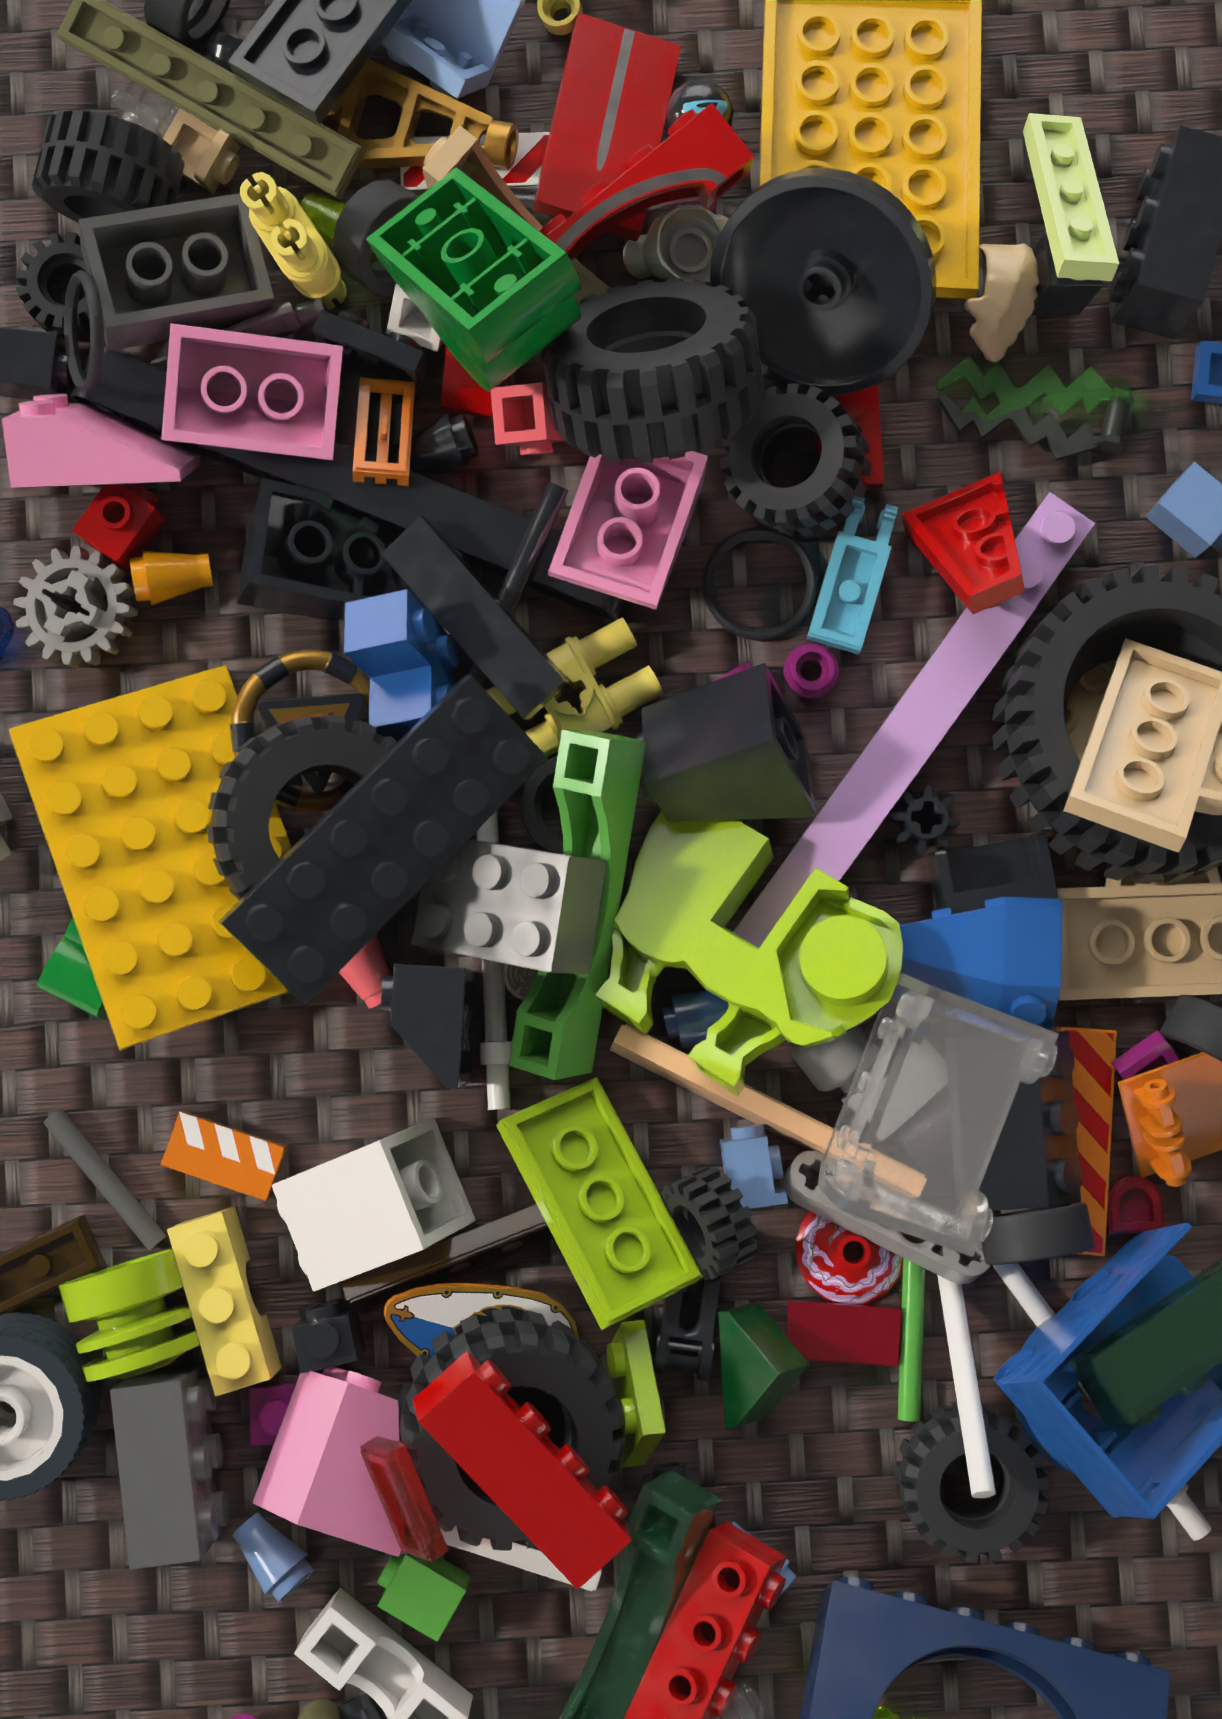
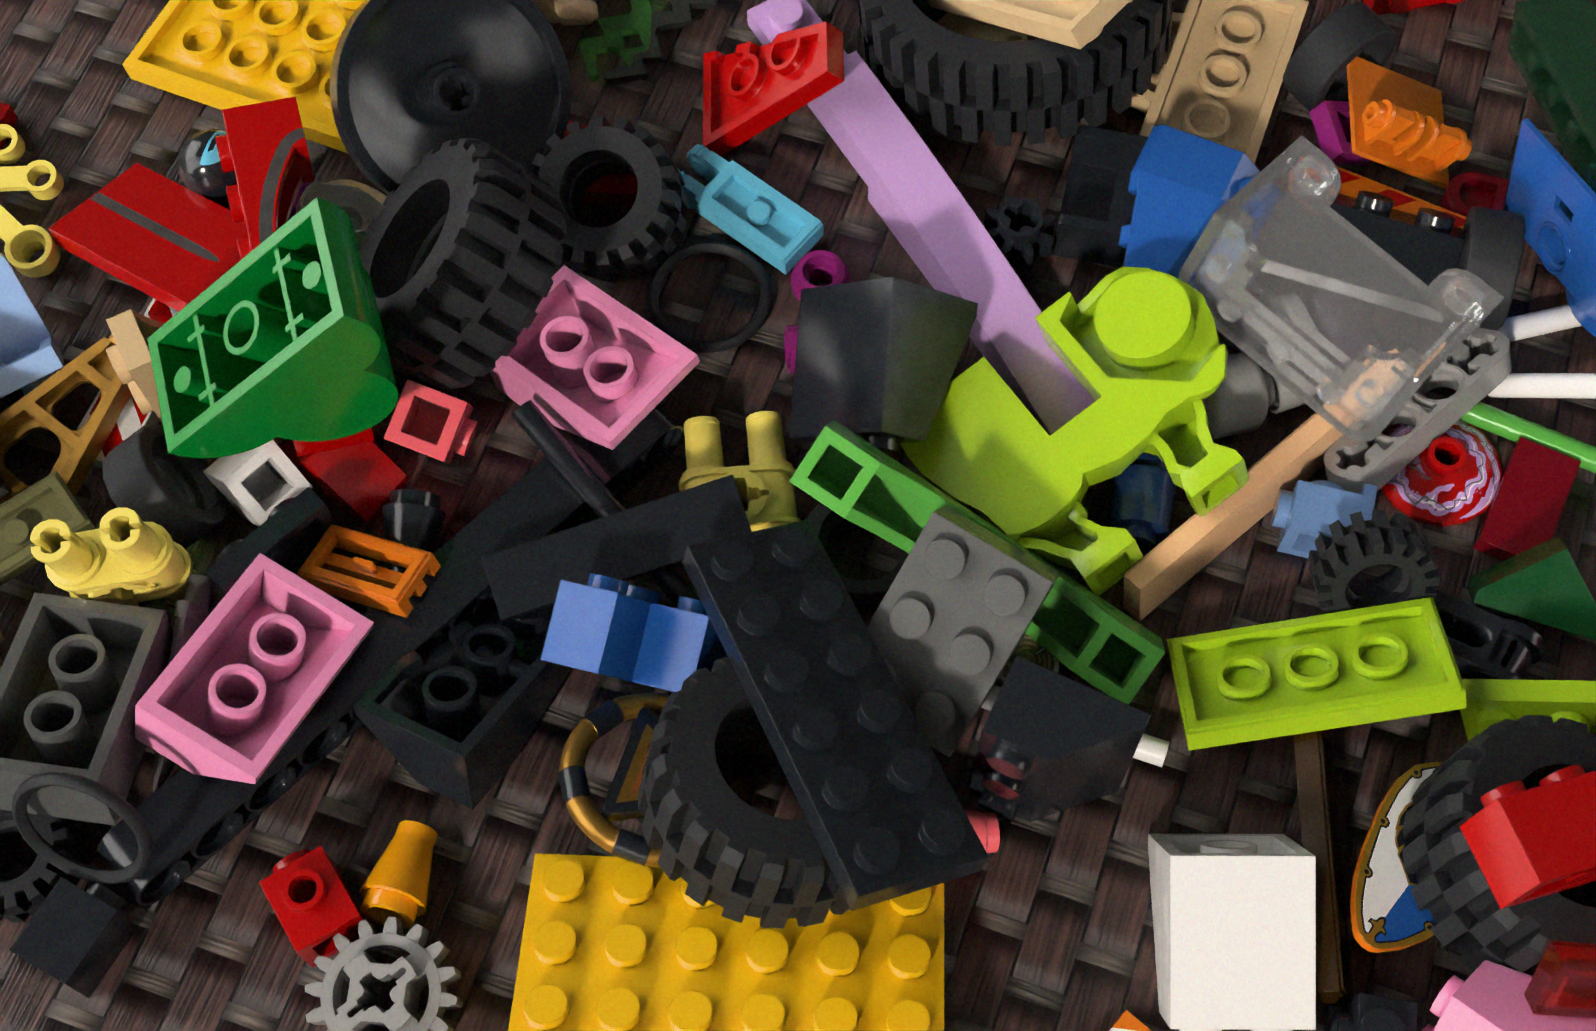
camera: 70 degrees left, 20 degrees down
bright pink slope [2,394,201,488] -> none

